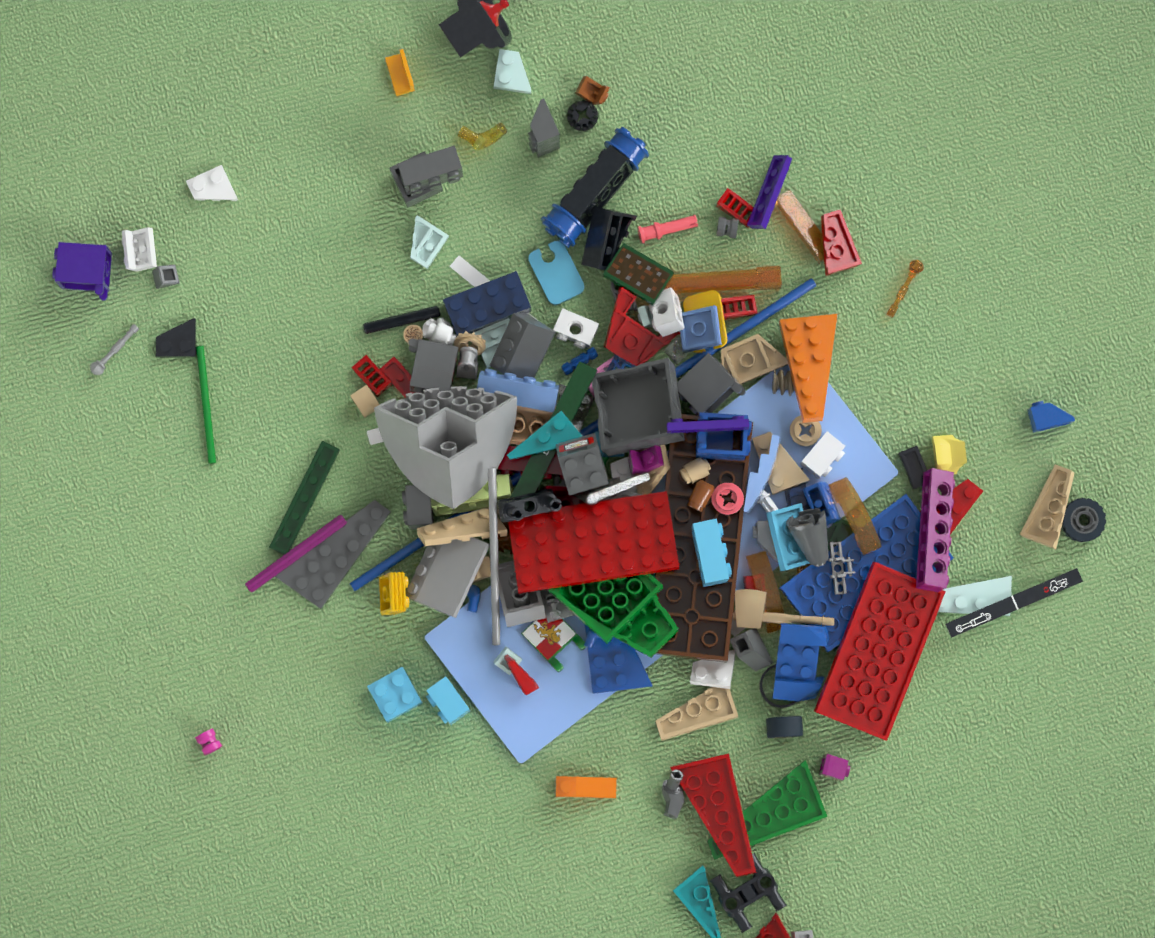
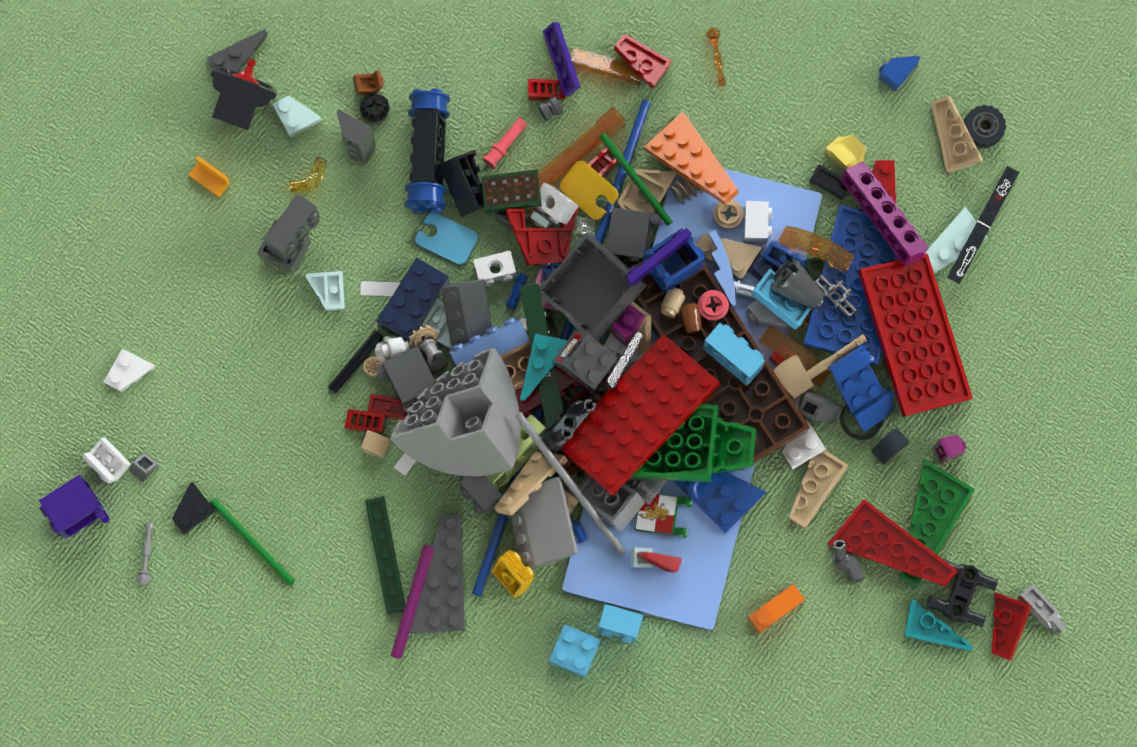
camera: 35 degrees left, 5 degrees down
medium blue plate [680,305,722,353] -> none
none -> green piece [599,132,673,226]

